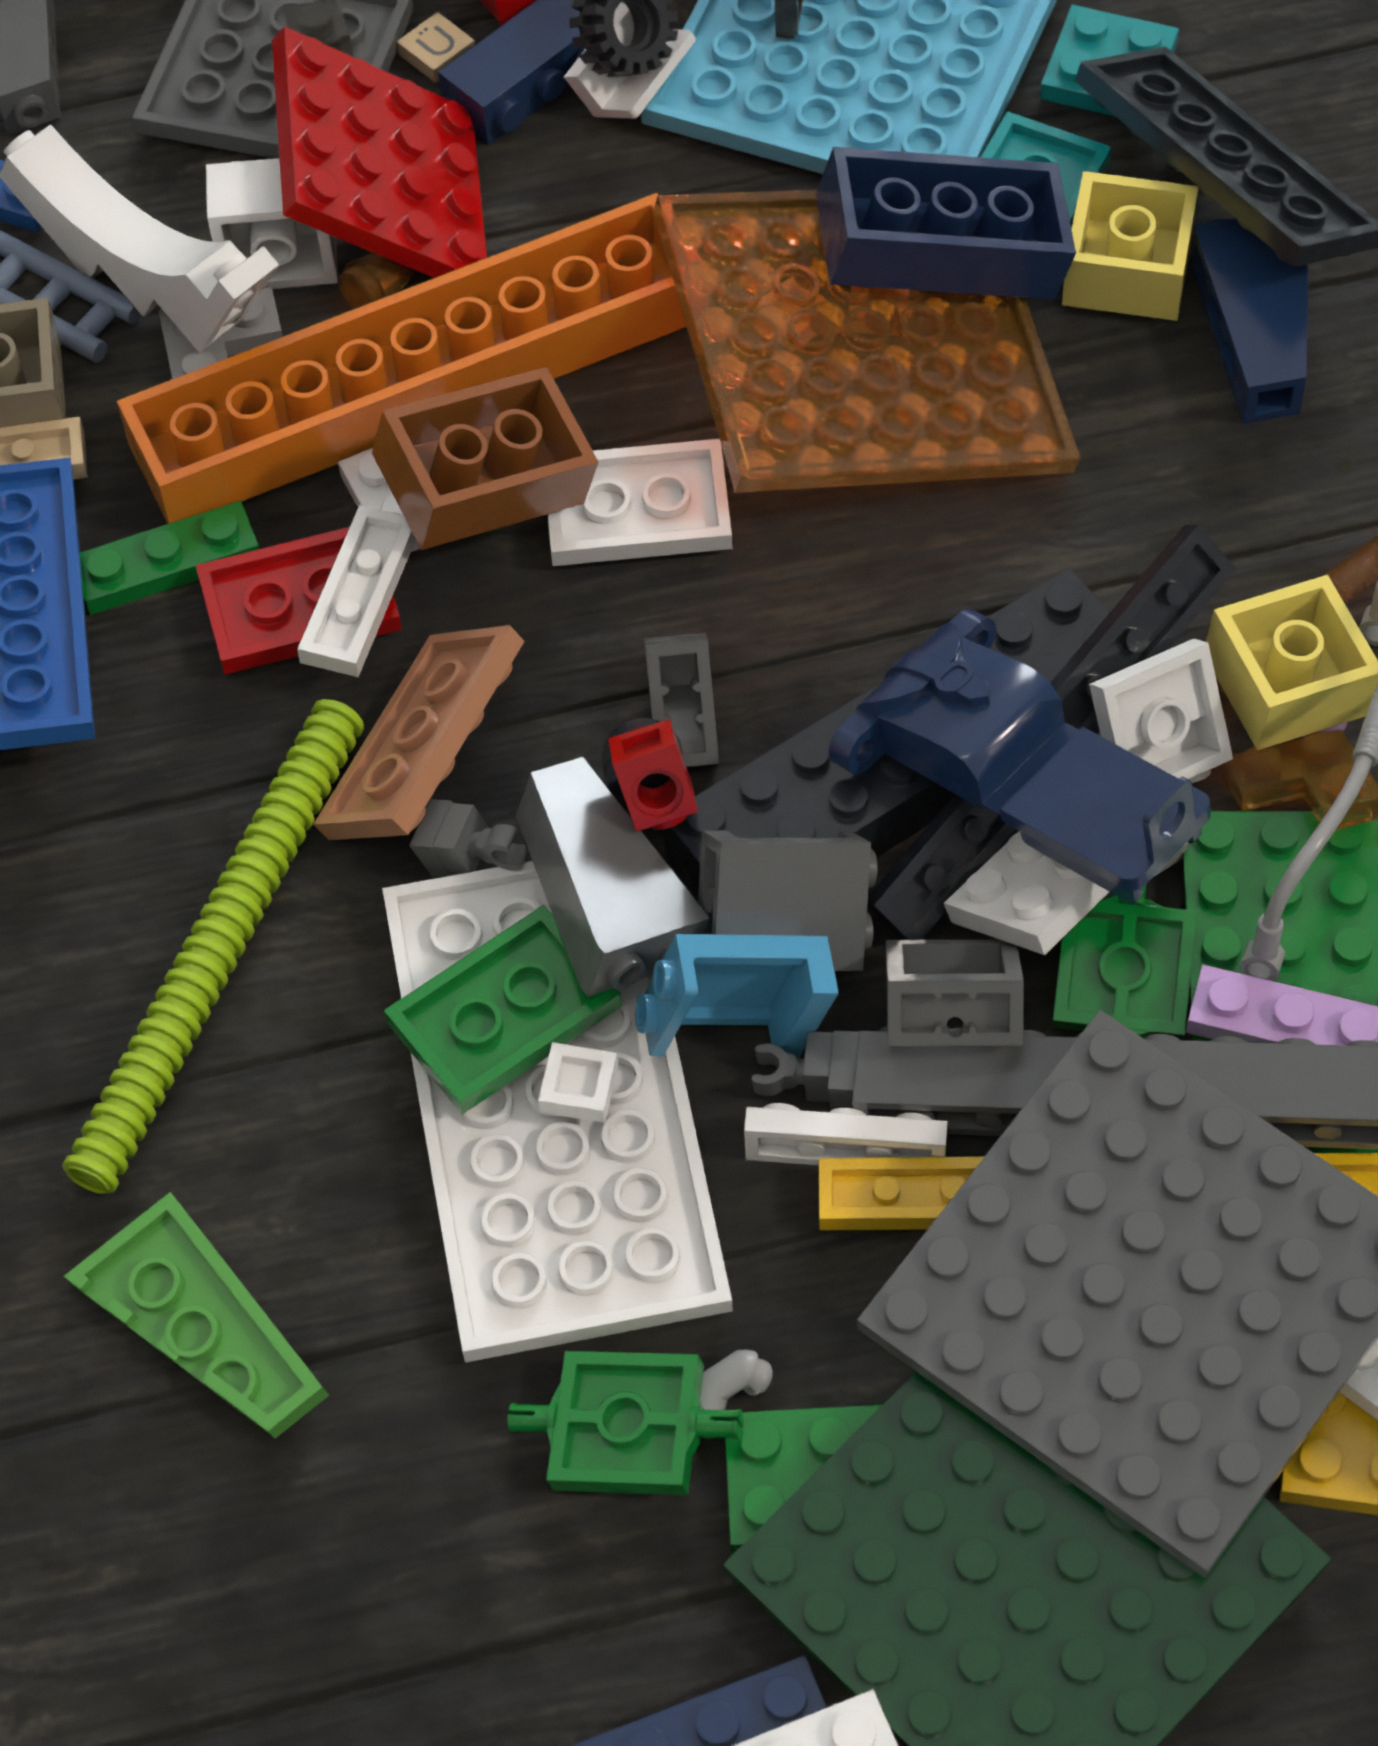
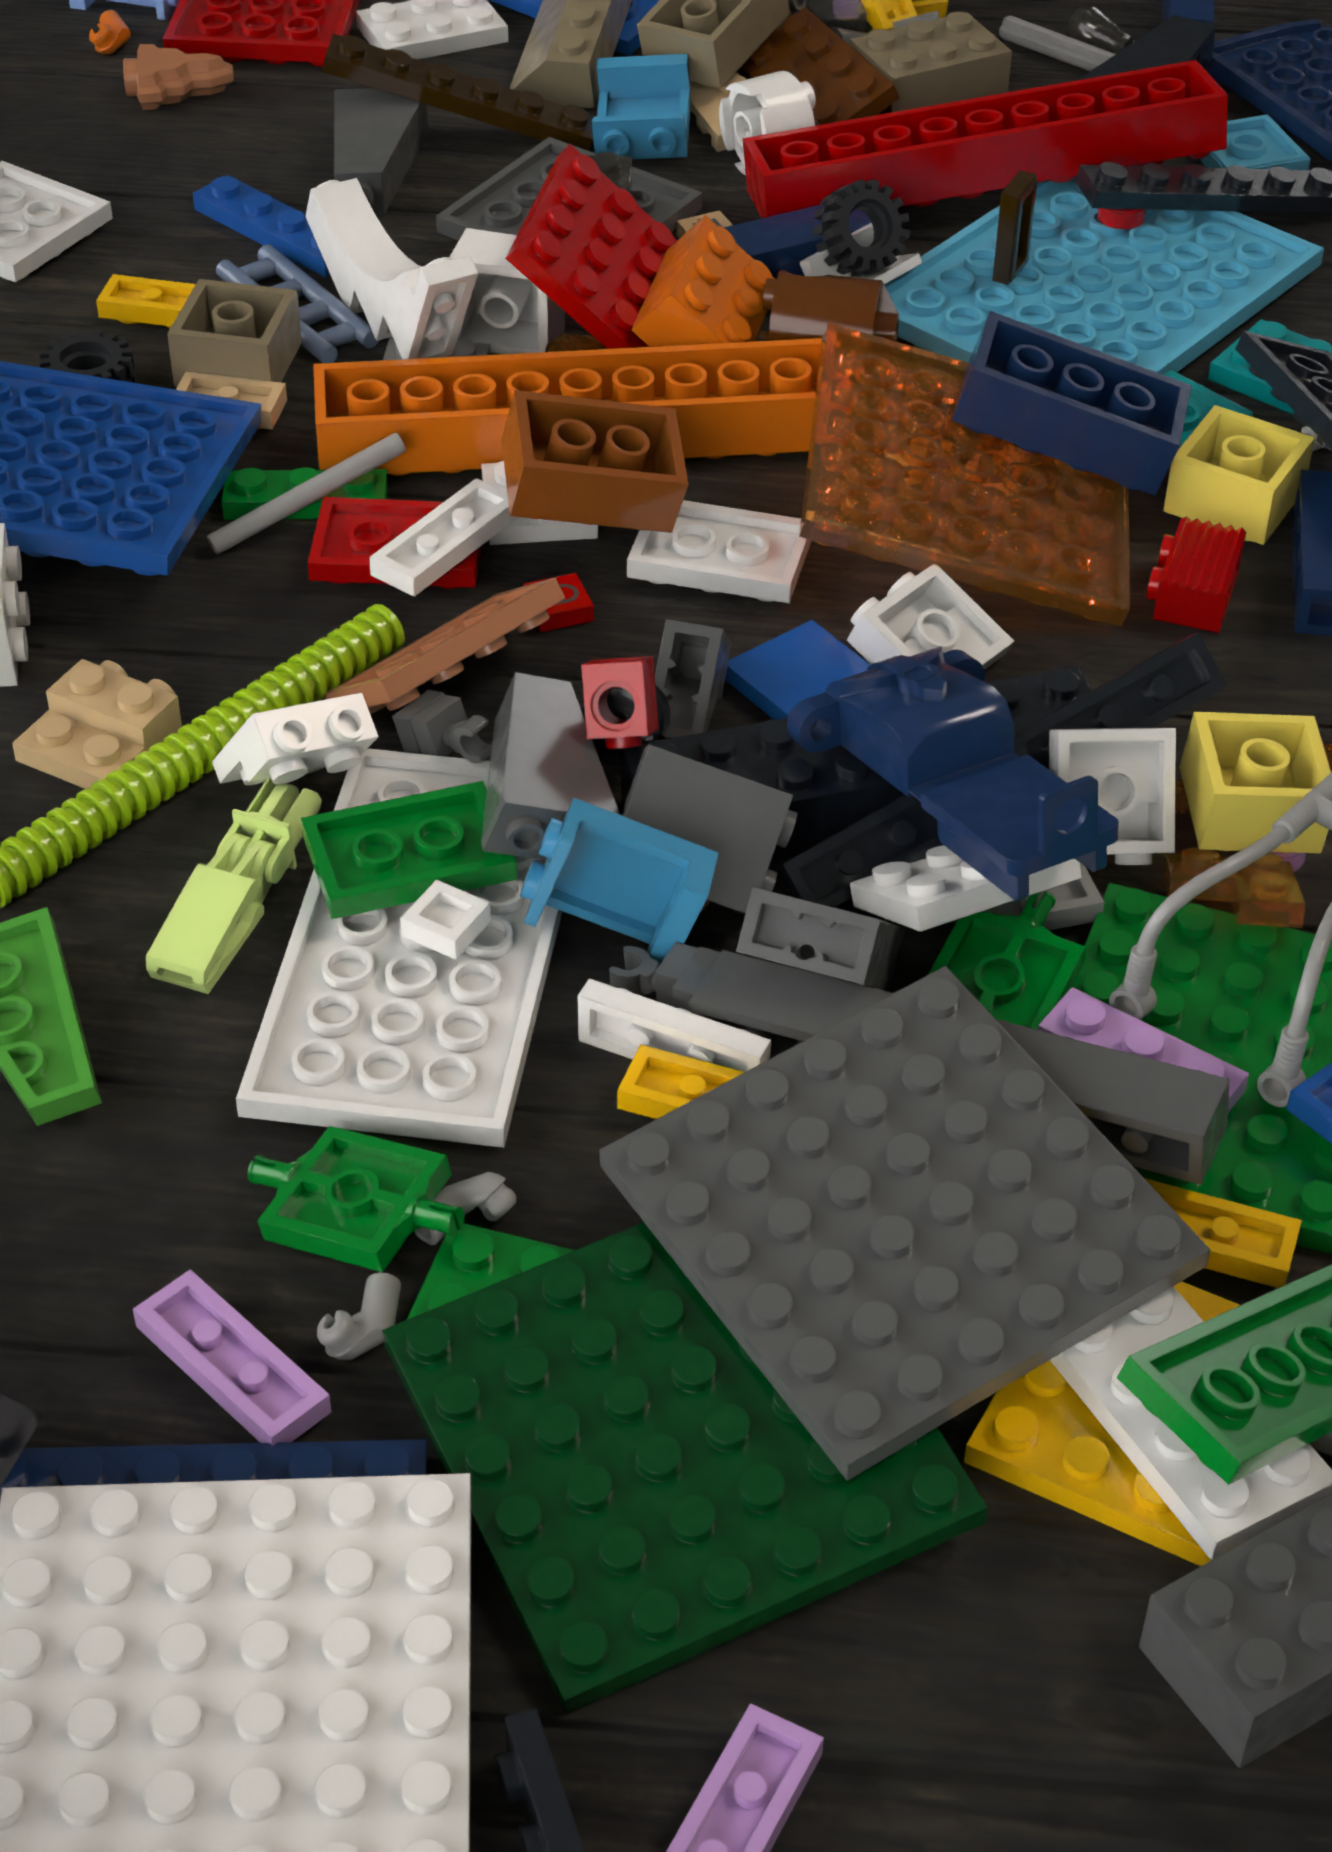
camera: 15 degrees right, 15 degrees down
none -> tan plate [12,659,182,789]
none -> lavender plate [133,1269,332,1446]
none -> yellowish green arm [146,779,322,994]
none -> light grey bar [206,432,406,555]
none -> white plate [212,693,378,785]
none -> light grey arm [317,1272,401,1361]
none -> red tile [523,573,594,632]
none -> orange brick [631,215,775,347]
none -> blue tile [725,620,870,719]
none -> reddish brown cylinder [759,270,899,384]
none -> white plate [847,563,1014,670]
none -> red brick [1146,516,1246,634]

